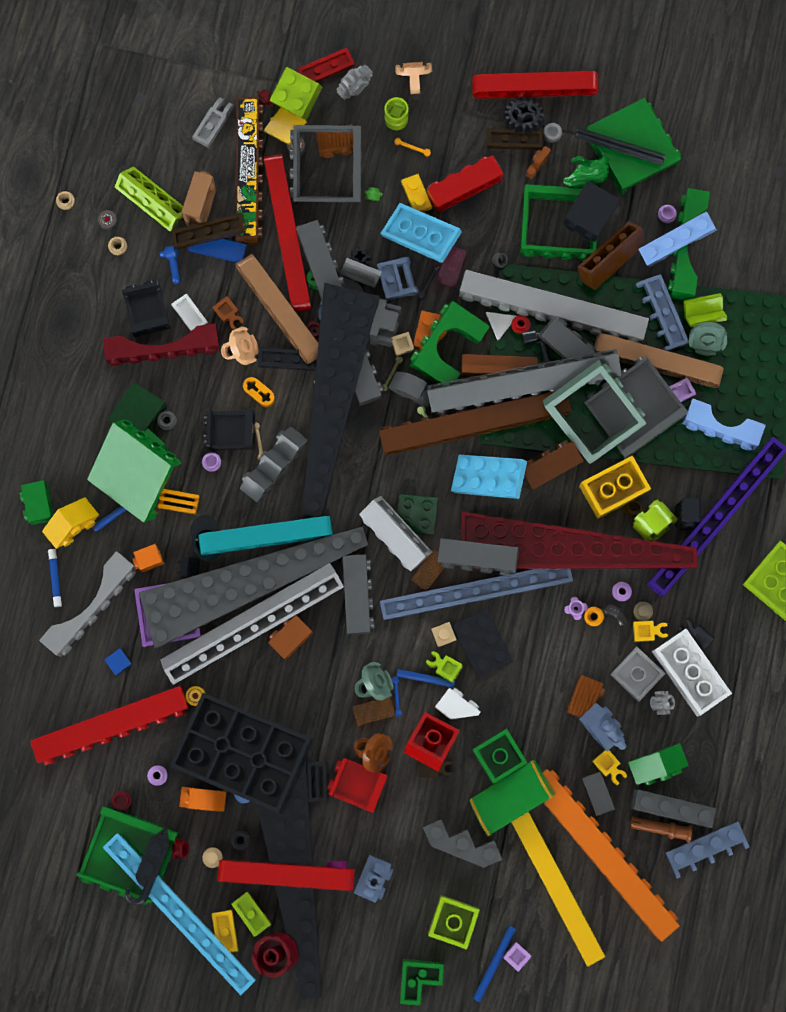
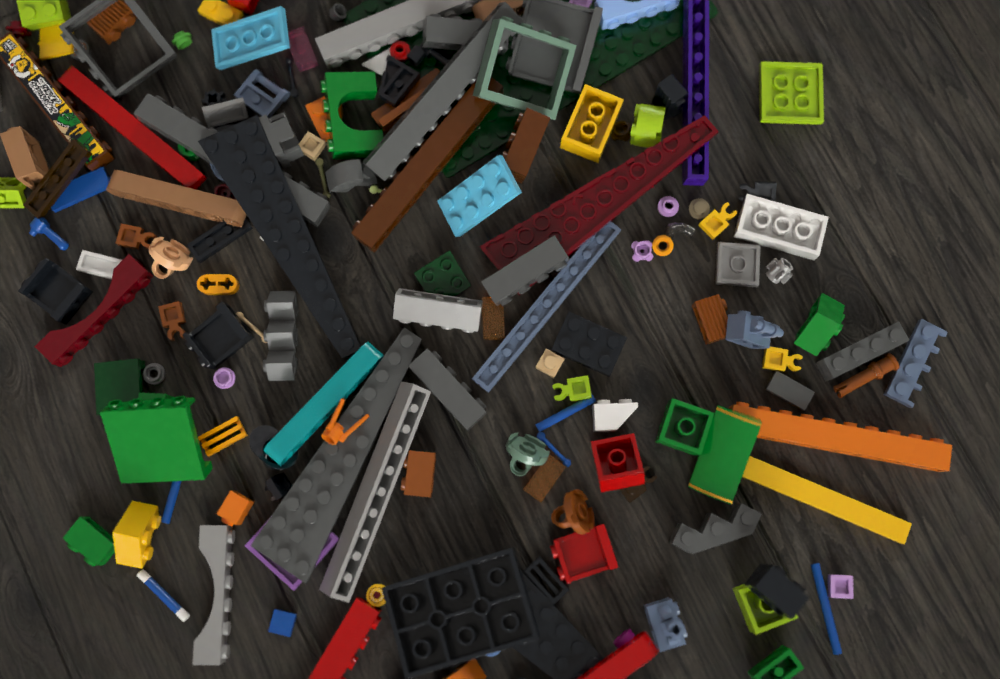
camera: 40 degrees left, 0 degrees up
none -> dark orange plate [158,301,186,341]
none -> orange plant [321,398,369,445]
none -> black wing [378,55,421,108]
none -> black brick [744,563,810,620]

